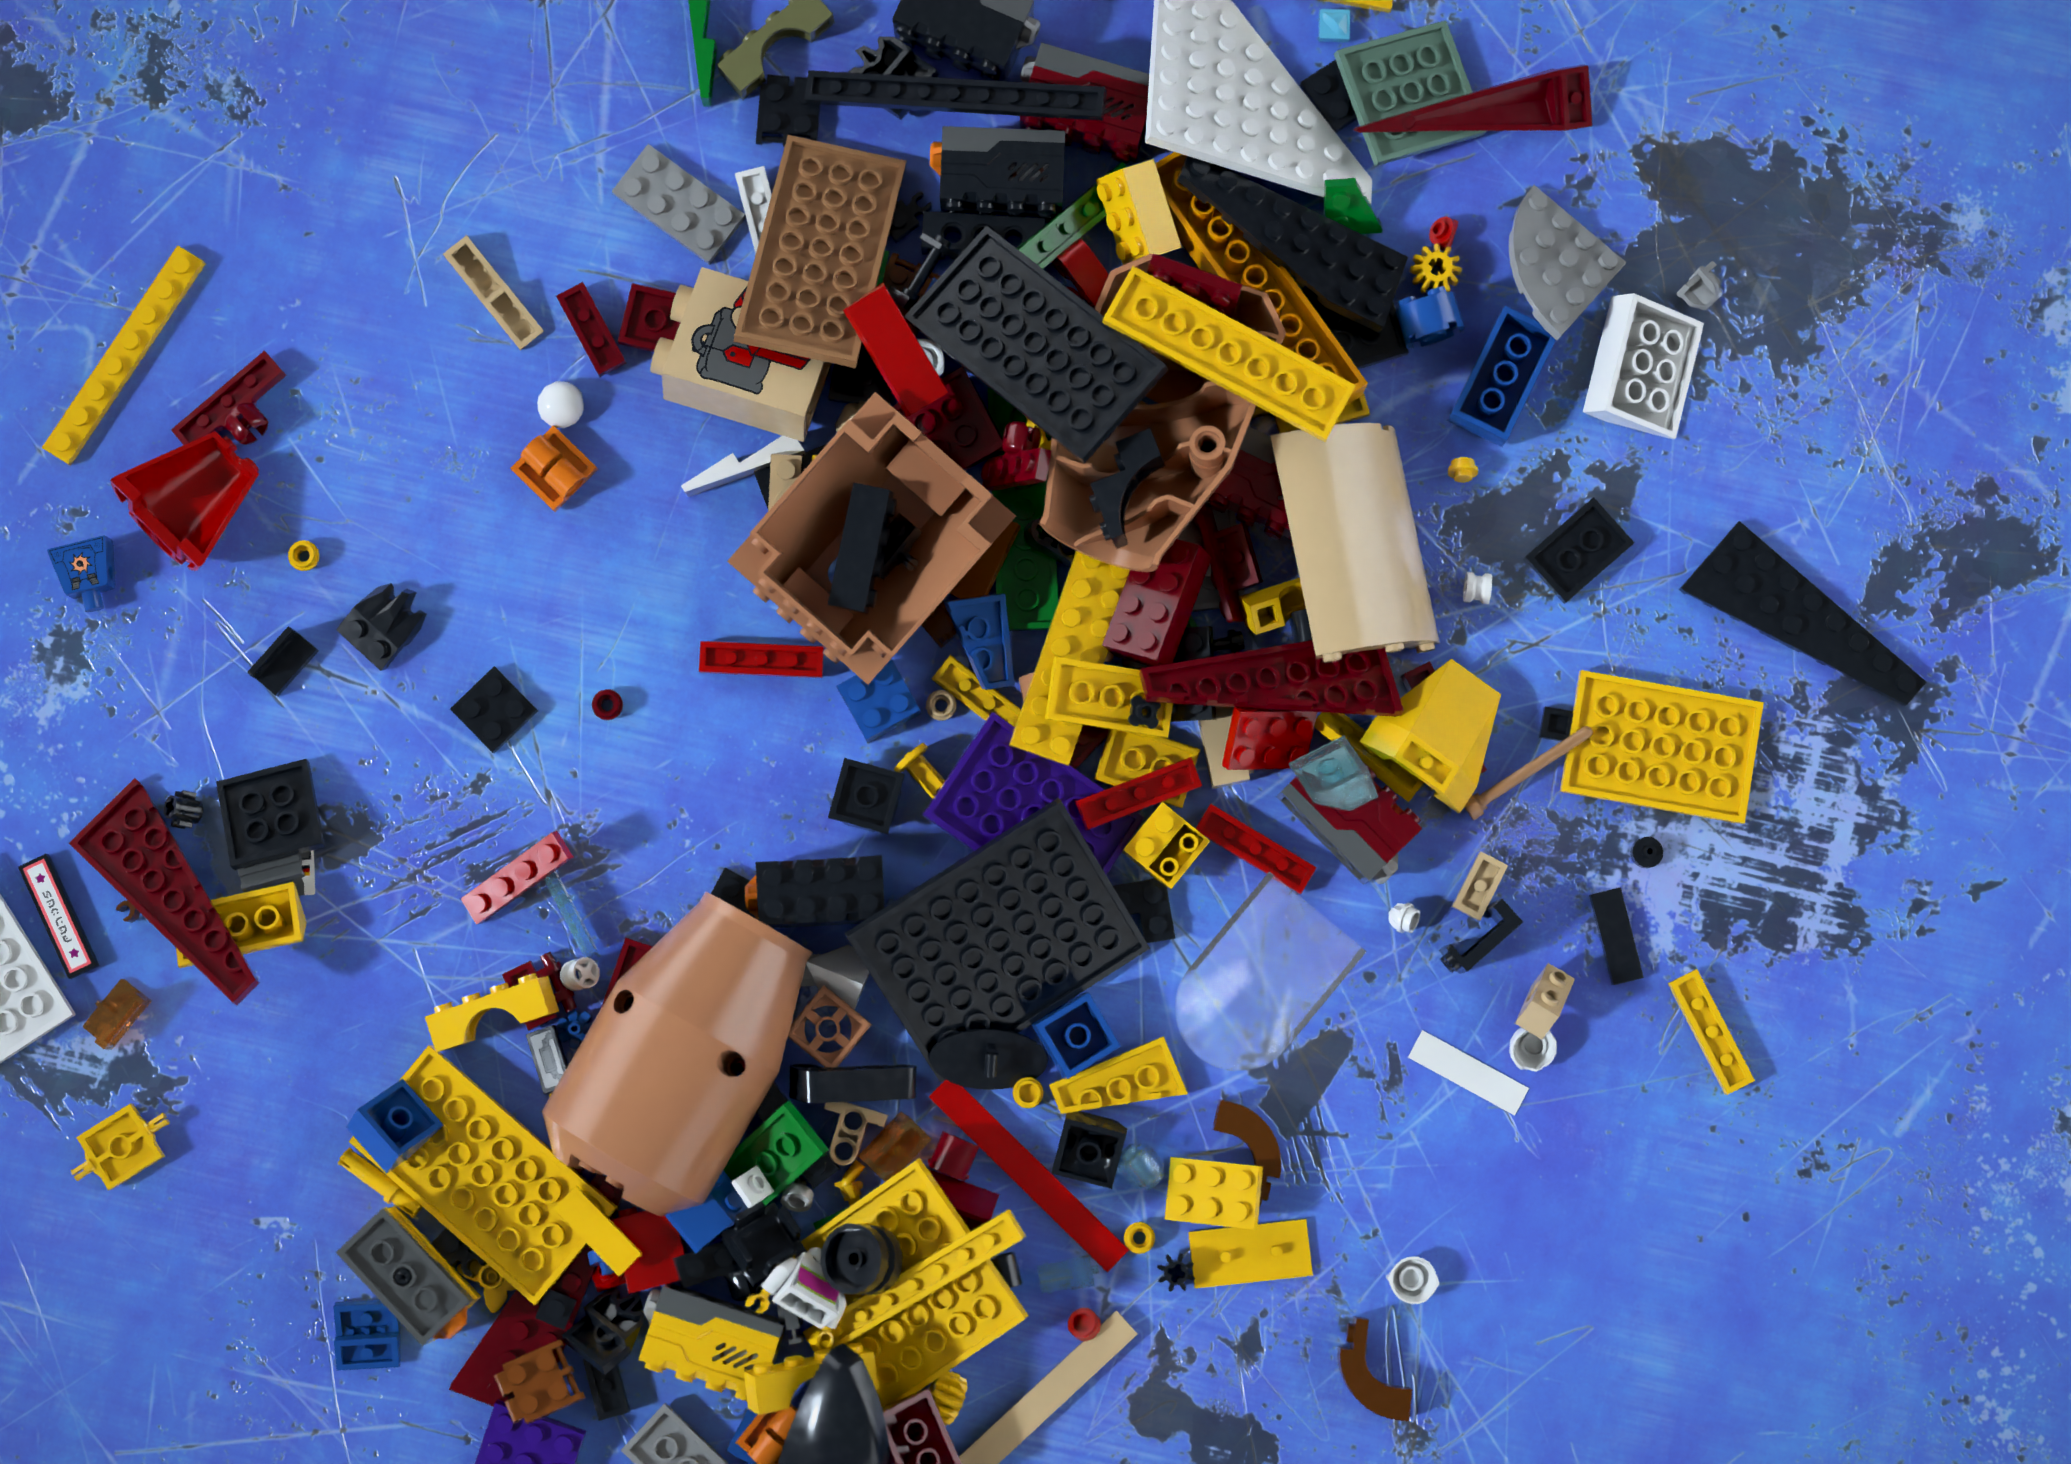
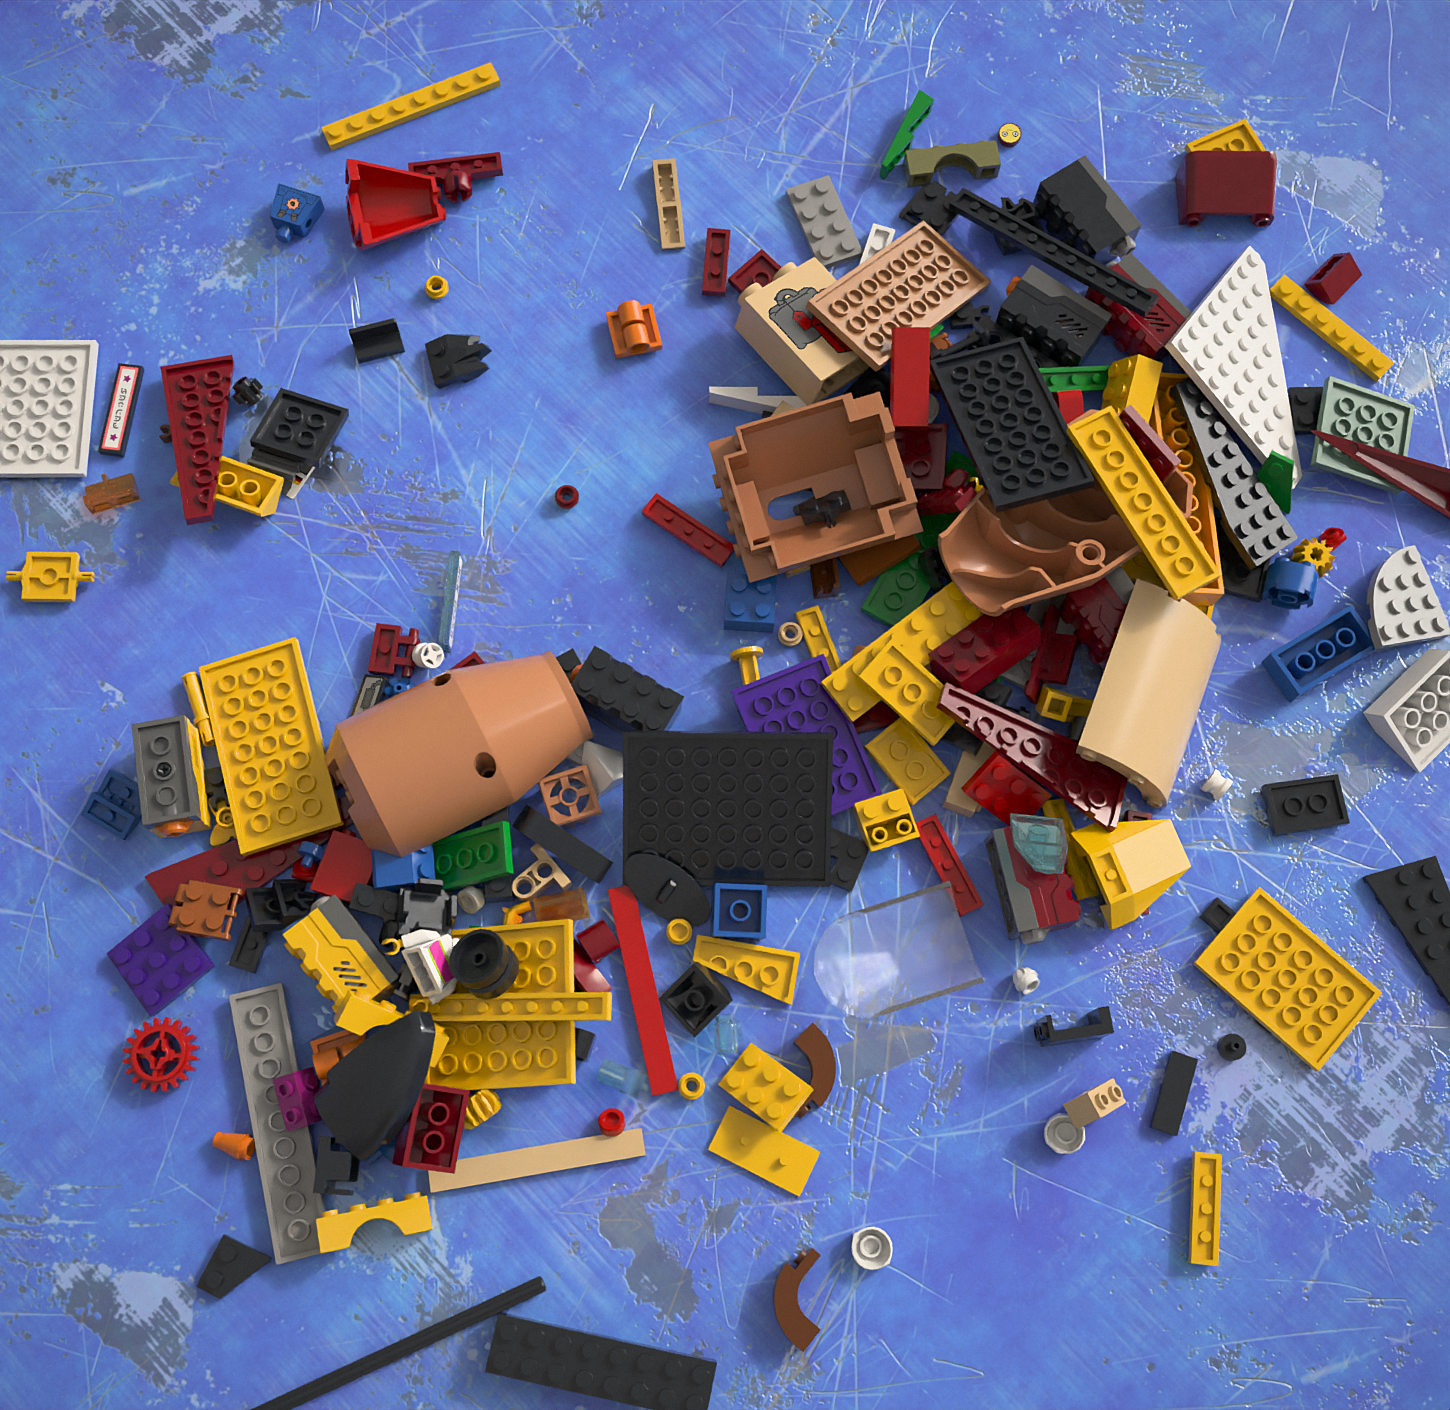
camera: 30 degrees right, 10 degrees down
blue slope [346,1079,443,1174] -> none
yellow arch [425,973,559,1052] -> none
black plate [450,666,538,753] -> none
plate [460,831,573,925] -> none
black plate [535,1289,578,1330] -> none
white hair [537,381,584,428] -> none
yellow tile [553,1186,643,1276] -> none
white bracket [731,1165,774,1208] -> none
black brick [828,482,897,614] -> none
black panel [828,758,905,835] -> none
blue wing [943,593,1015,690] -> none
red plate [1075,757,1202,830] -> none
black arch [1089,428,1165,549] -> none
black plate [1128,695,1161,729] -> none
black gear [1157,1253,1195,1292] -> none
medium azure tile [1318,9,1350,42] -> none
white sticker [1408,1030,1529,1116] -> none
yellow plate [1448,457,1478,483] -> none
tan plate [1451,851,1508,921] -> none
medium nougat piece [1464,726,1593,821] -> none

